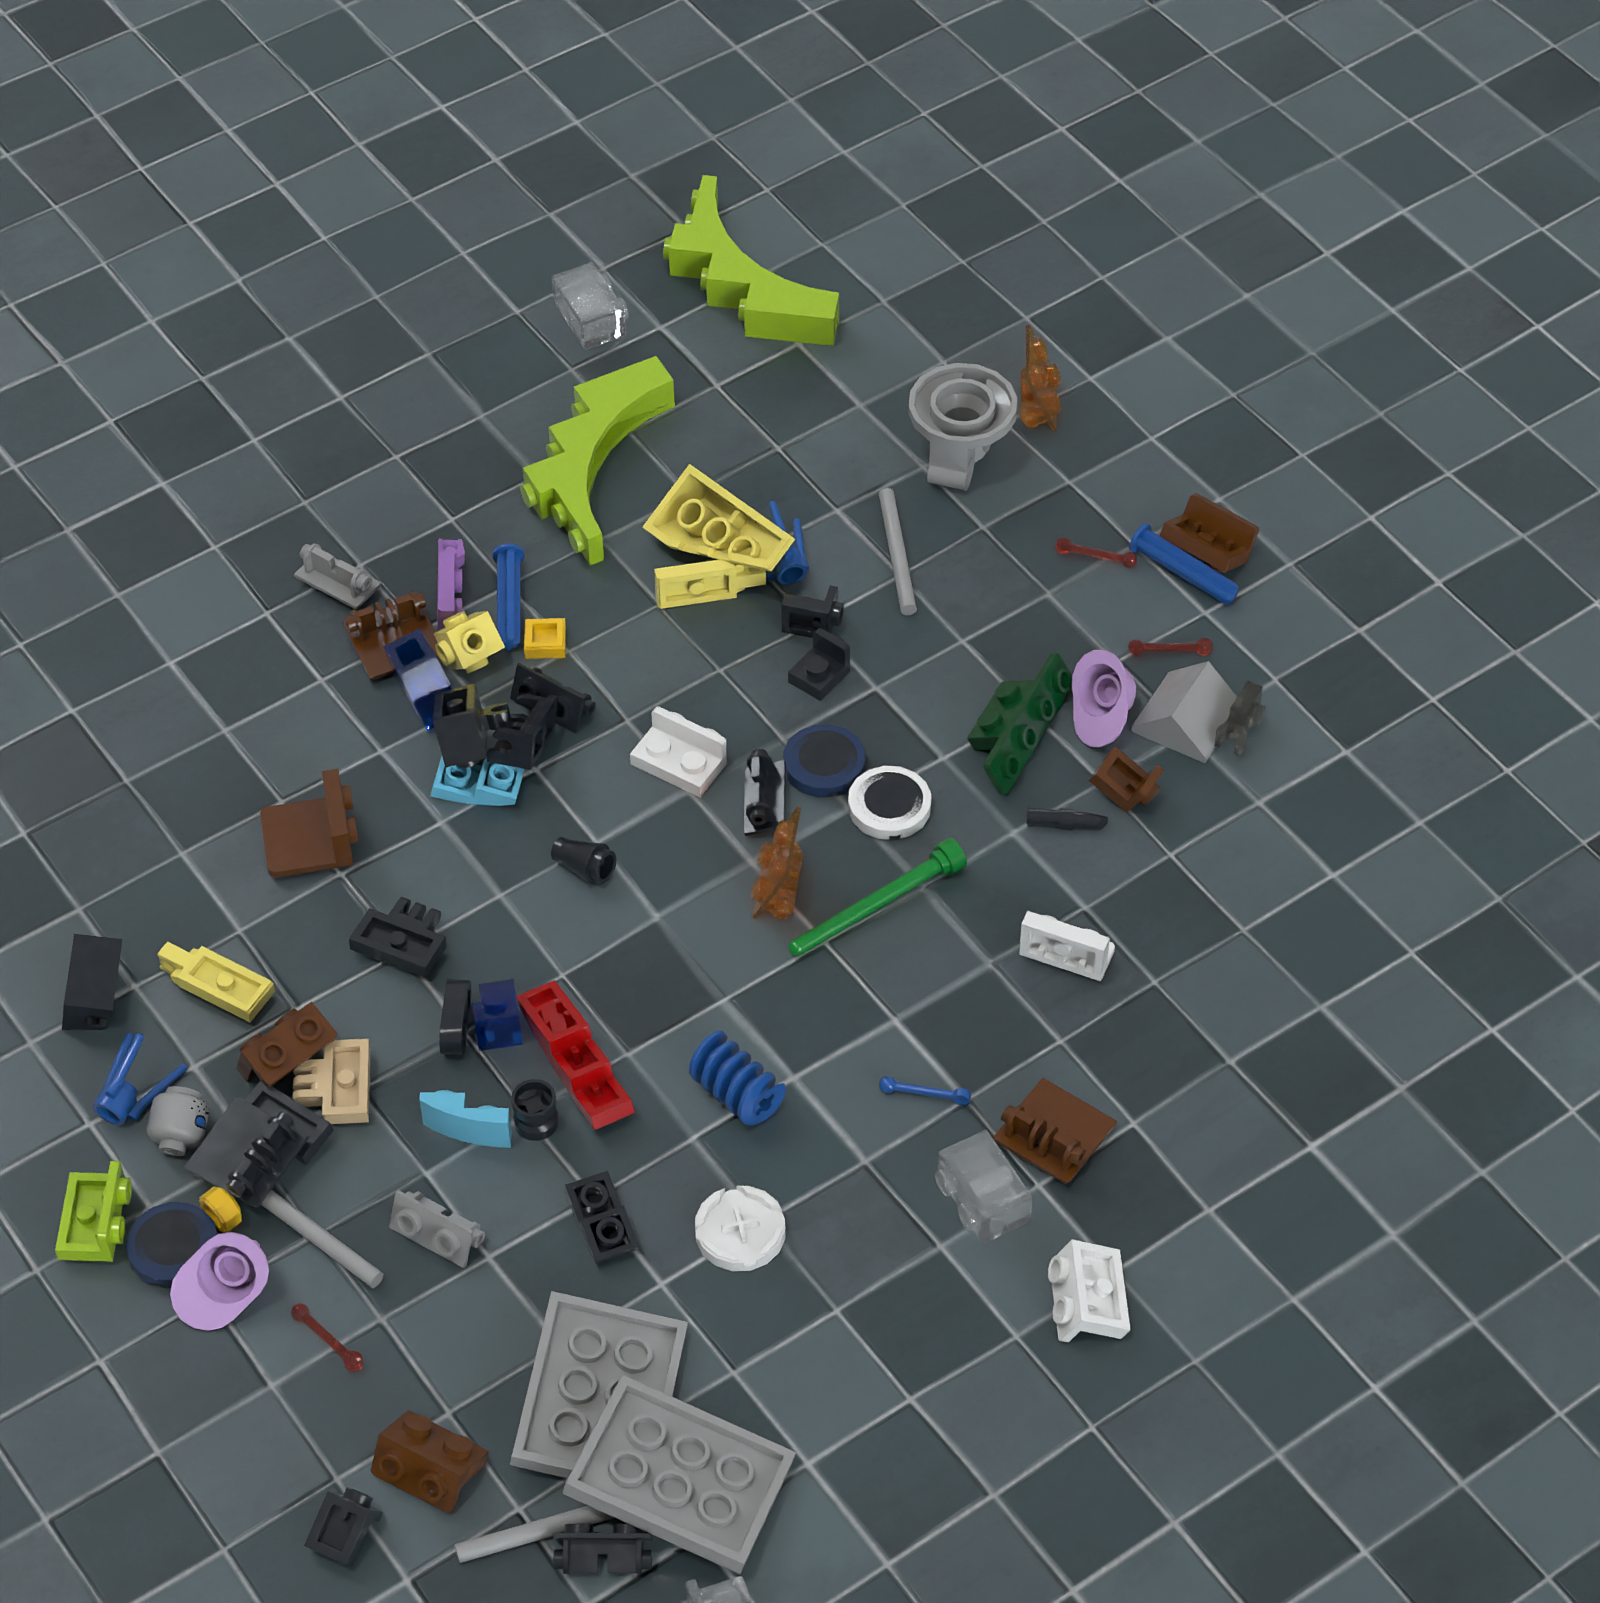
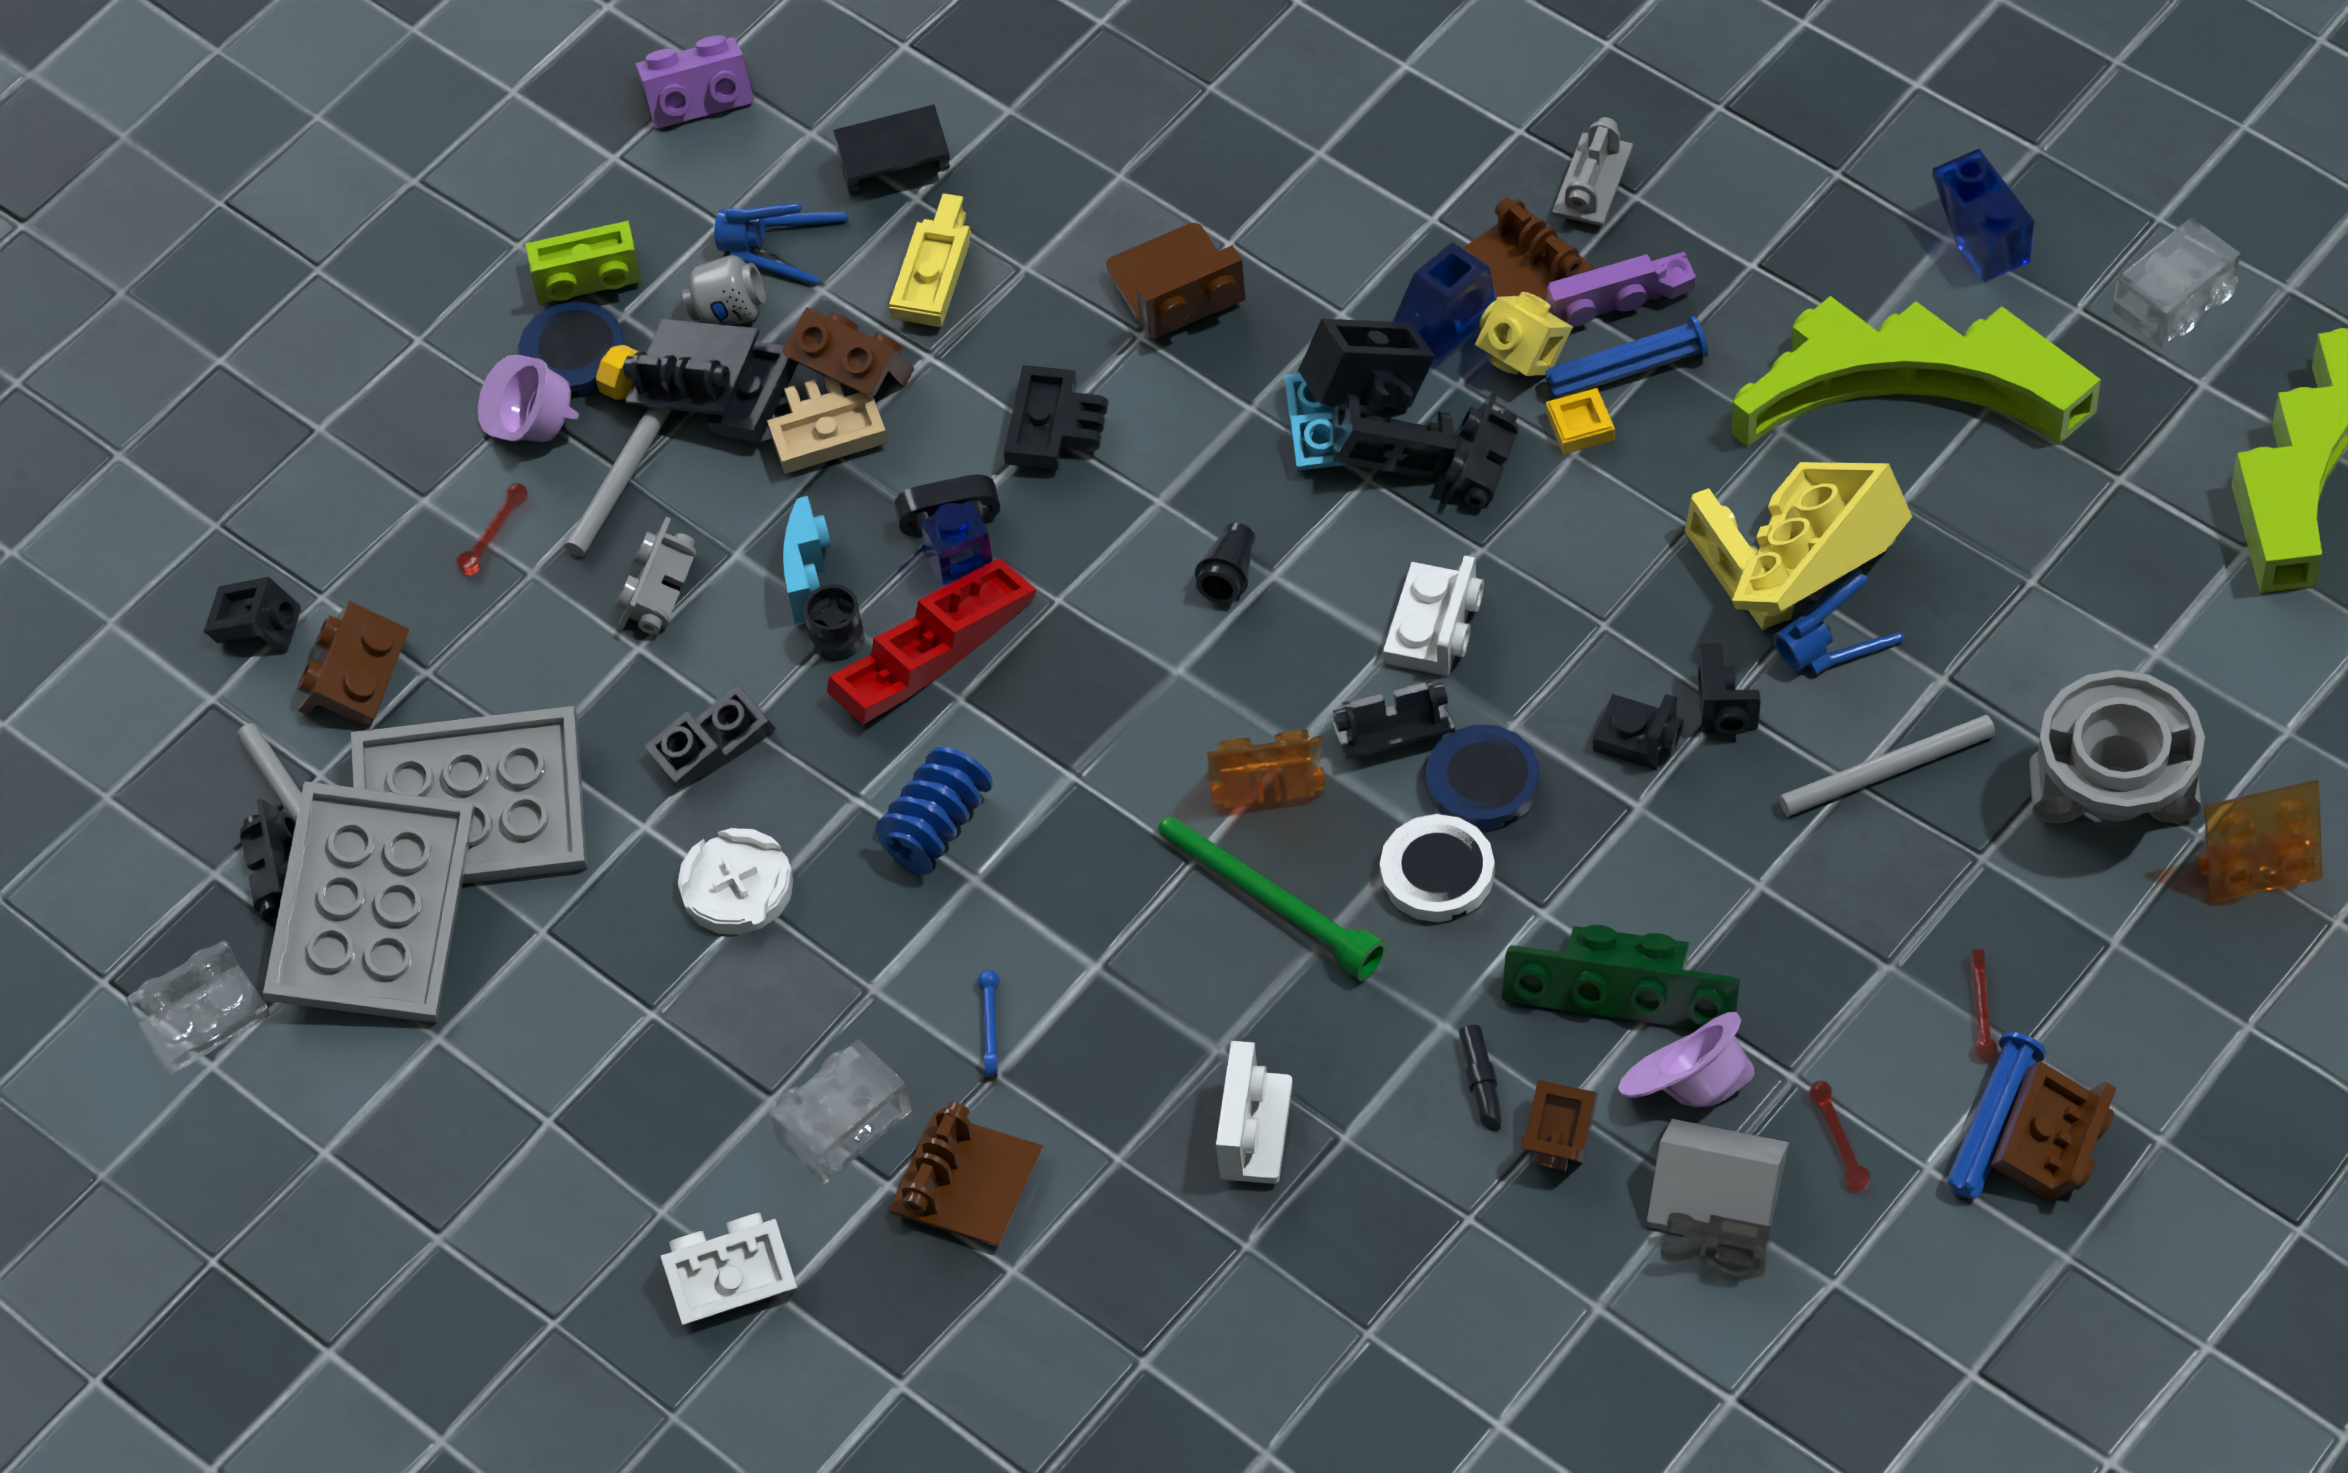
camera: 80 degrees right, 5 degrees up
none -> clear blue slope [1932,149,2035,283]

